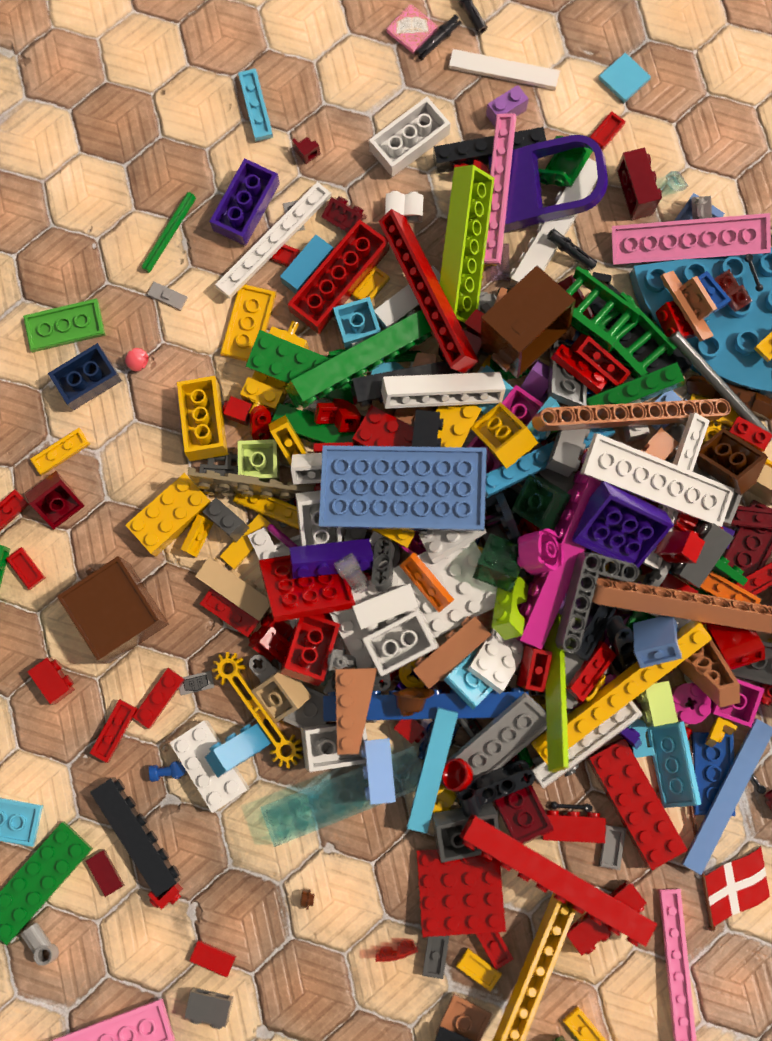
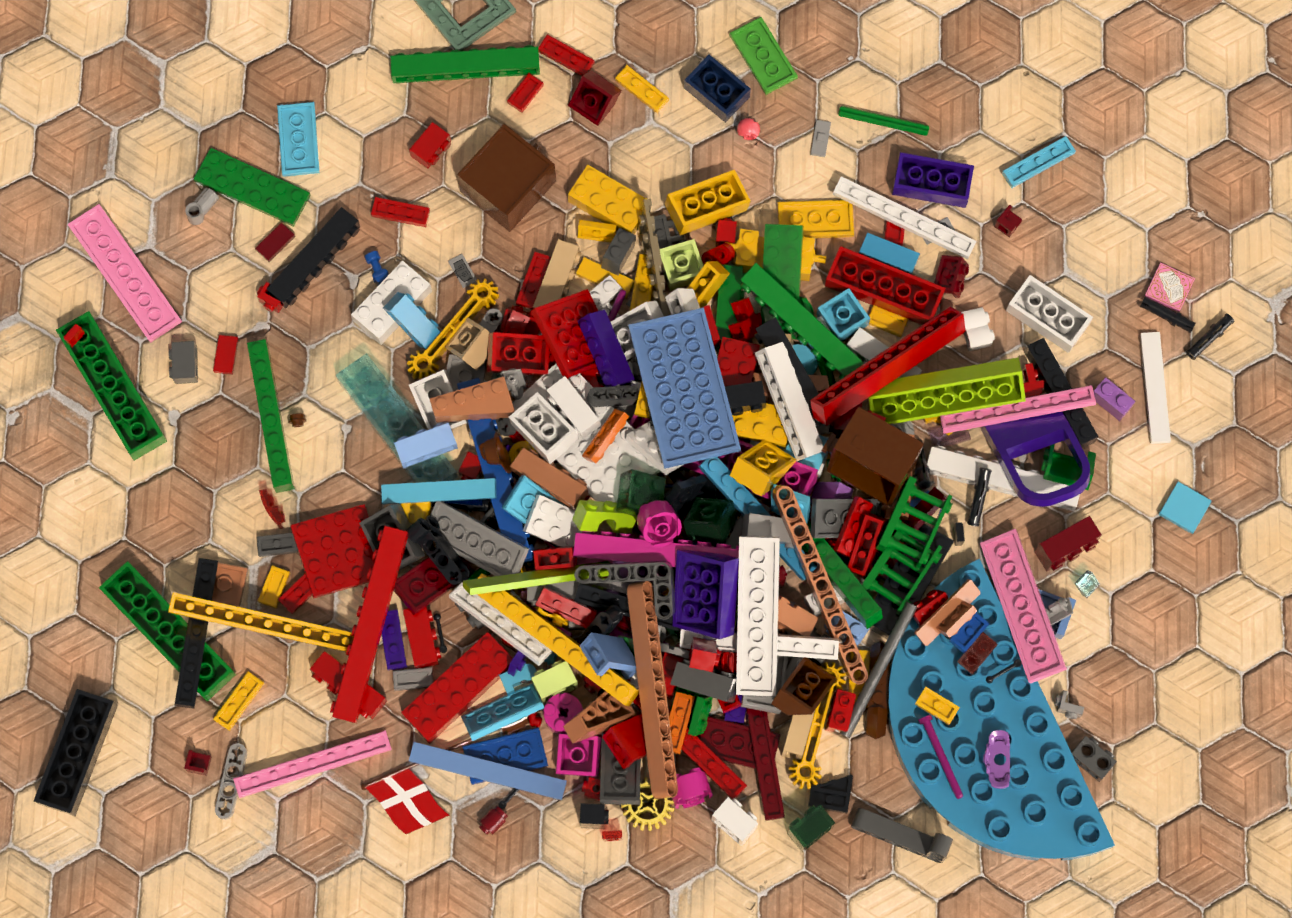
camera: 70 degrees right, 5 degrees down
red plate [133,668,185,729] -> none
clear piece [334,553,370,593] -> none
red piece [442,758,473,792] -> none
red tile [590,111,626,151] -> none
yellow bracket [705,717,737,748] -> none
none -> green brick [247,339,295,493]
none -> dark purple plate [382,609,407,671]

